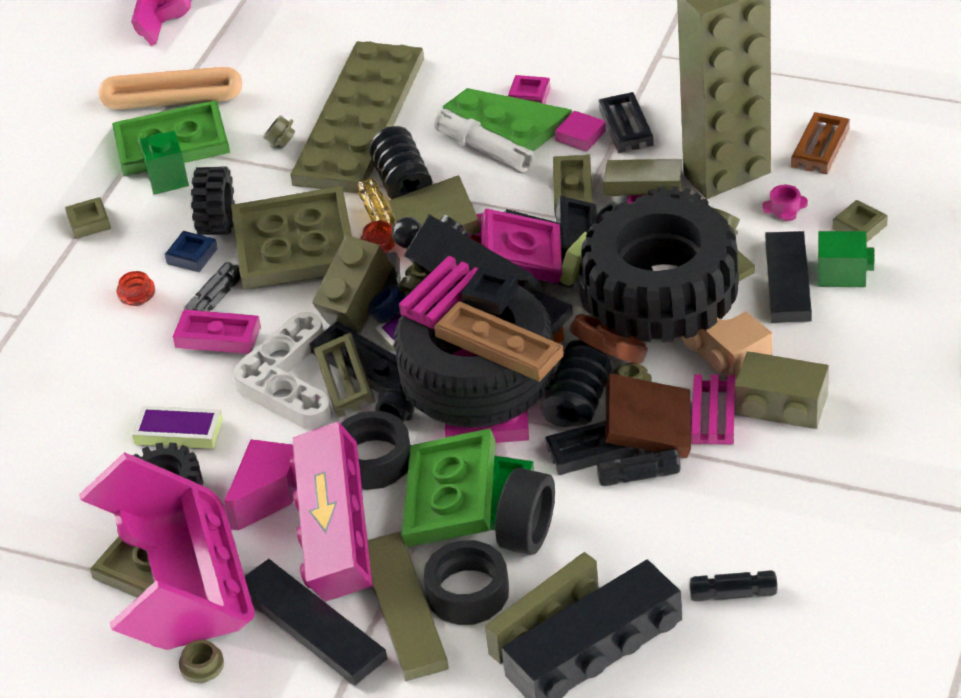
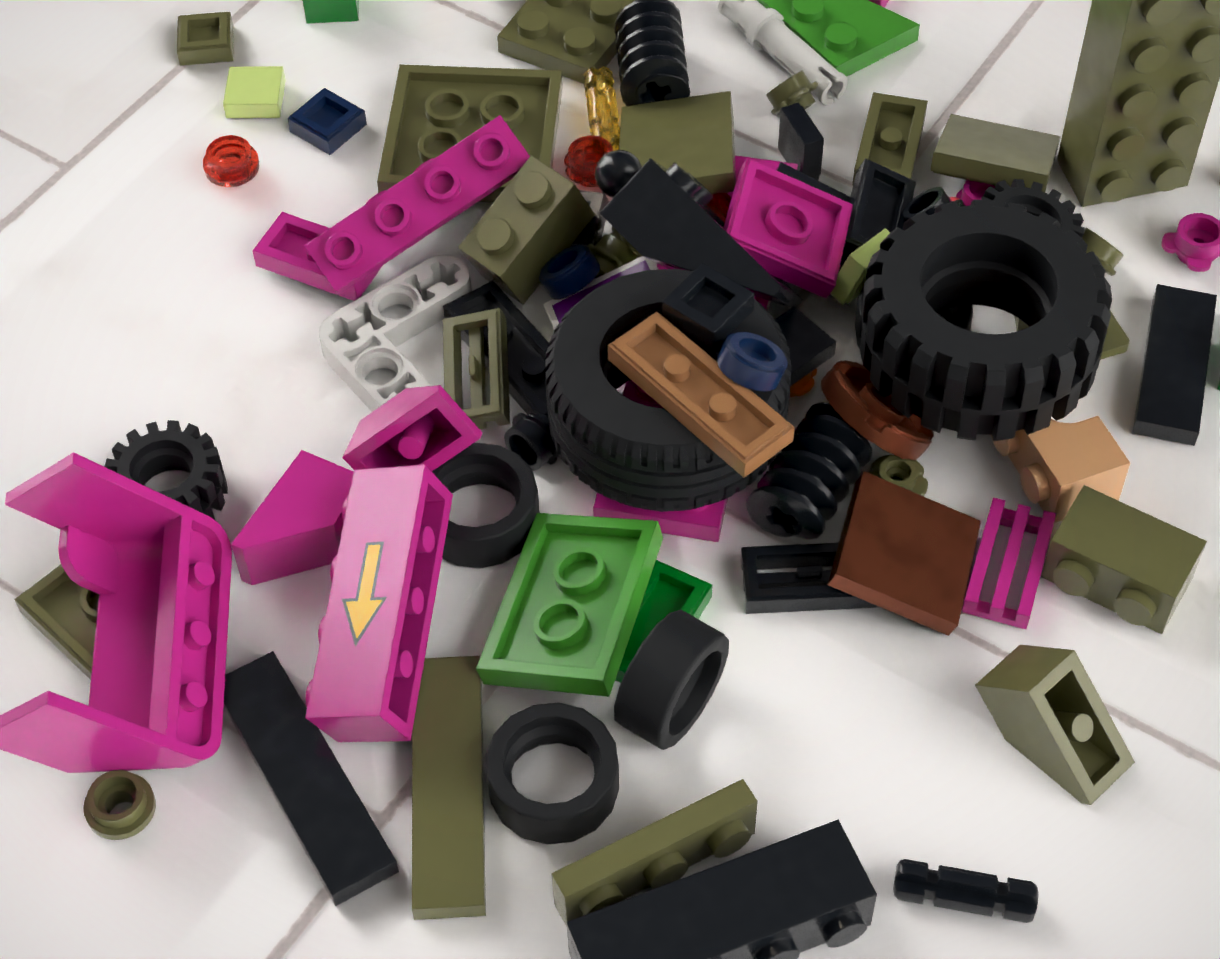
camera: 10 degrees right, 10 degrees up
tile [132,405,223,449] -> none
black axle [184,262,241,312] -> none
black tyre [191,166,235,235] -> none
dark pink tile [399,256,478,329] -> none
dark pink tile [555,110,606,152] -> none
black axle [597,449,681,487] -> none
black tile [598,92,654,153] -> none
none -> yellowish green tile [223,66,286,118]
none -> dark pink bracket [304,115,530,295]
none -> dark pink slope [342,385,483,472]
none -> dark blue tile [717,332,788,391]
none -> olive plate [766,70,818,115]
none -> black tile [778,102,824,180]
none -> olive slope [975,644,1135,805]

